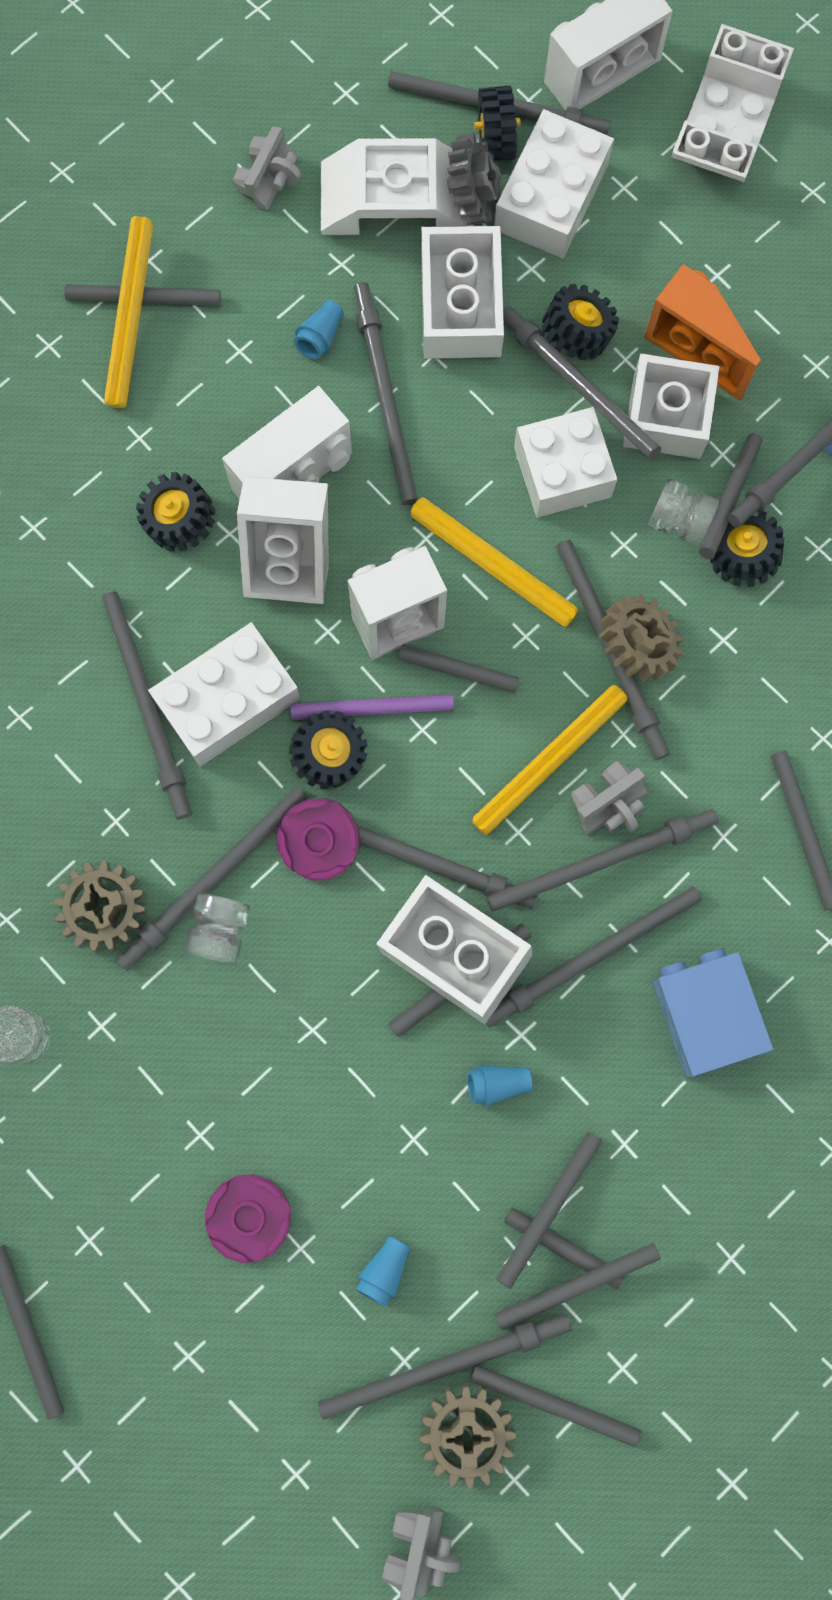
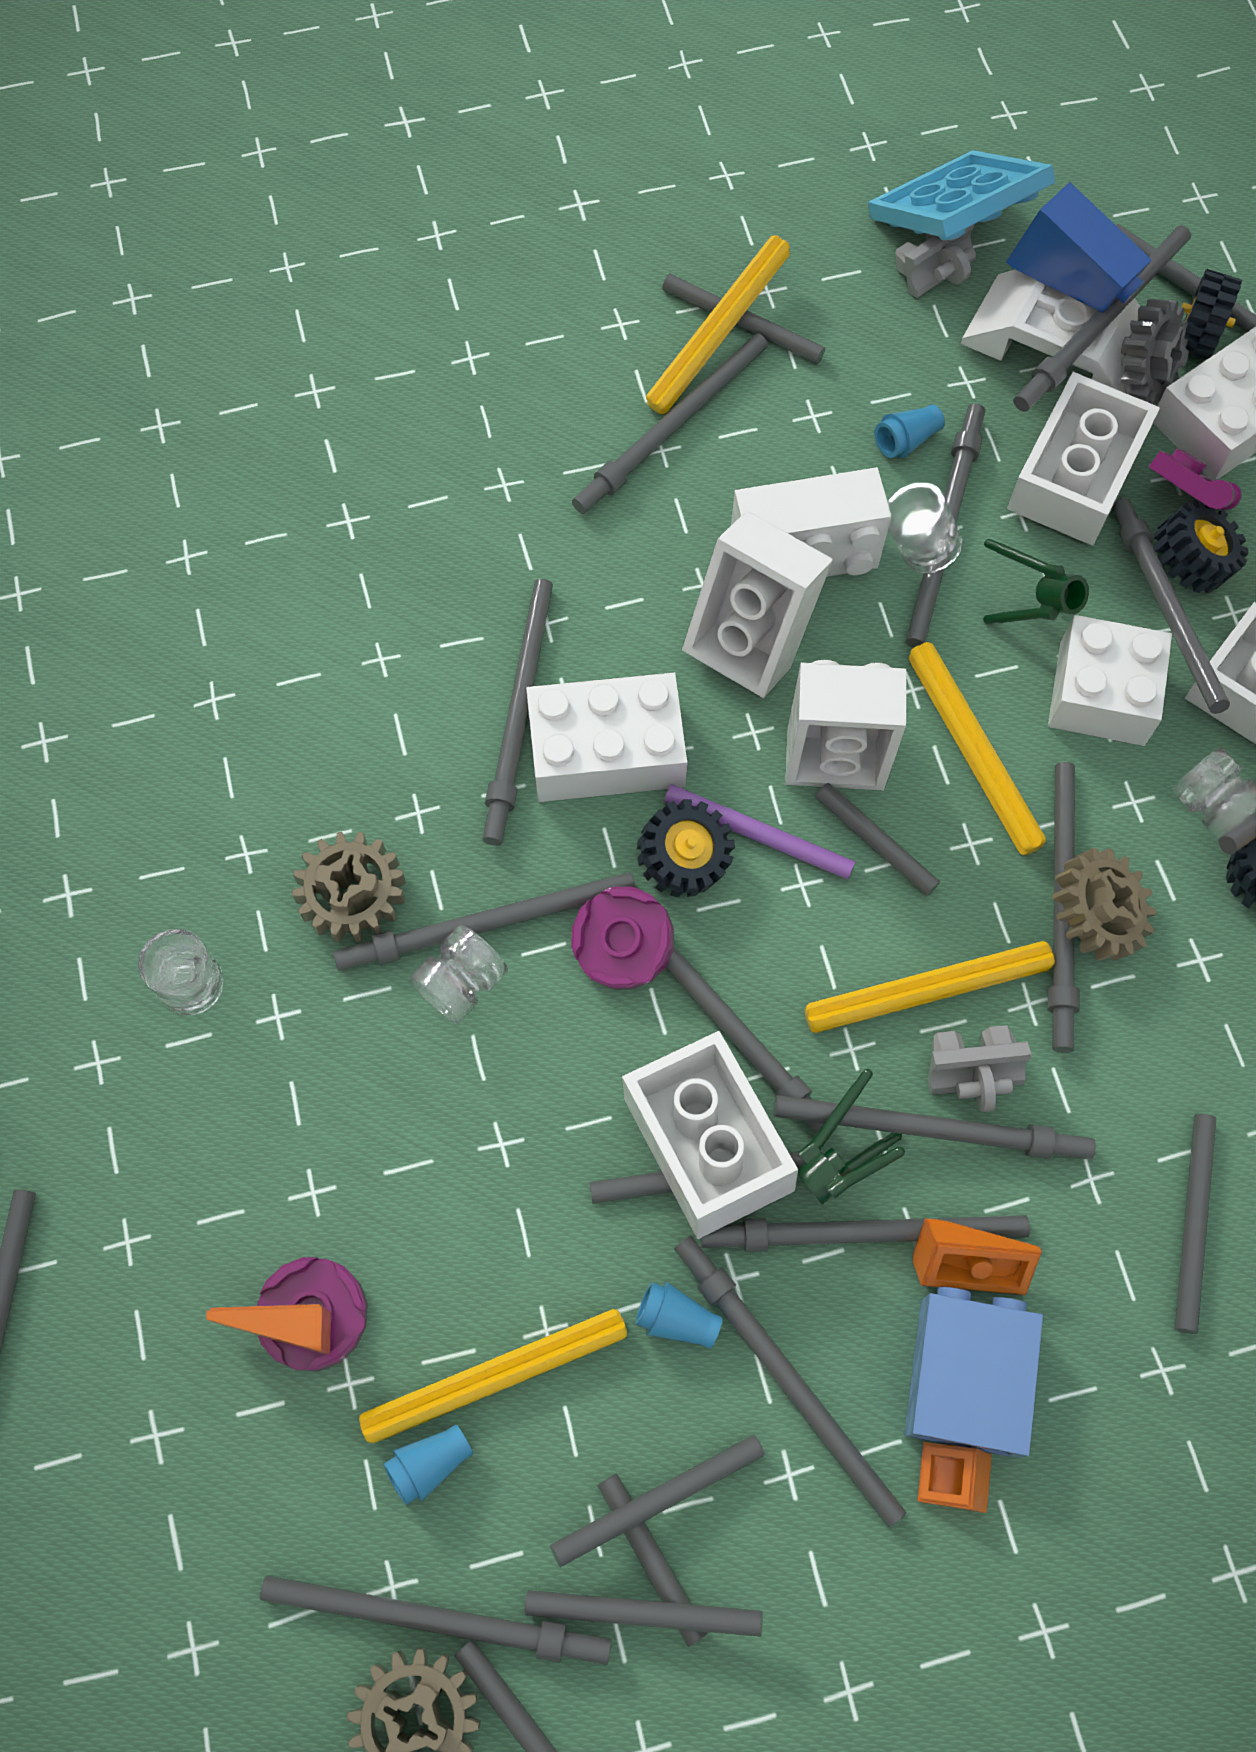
camera: 30 degrees right, 10 degrees down
black wheel [136,472,215,552] -> none
none -> orange slope [206,1304,331,1355]
none -> yellow axle [359,1309,627,1443]
none -> dark grey bar [572,333,768,514]
none -> dark grey bar [674,1235,906,1527]
none -> dark green plant [797,1069,905,1205]
none -> medium azure plate [867,150,1055,240]
none -> clear wheel [888,483,962,573]
none -> orange slope [913,1218,1042,1295]
none -> orange slope [918,1442,991,1513]
none -> dark green plant [983,539,1089,624]
none -> blue slope [1006,182,1152,313]
none -> dark grey bar [1013,225,1191,412]
none -> magenta plate [1149,448,1242,510]

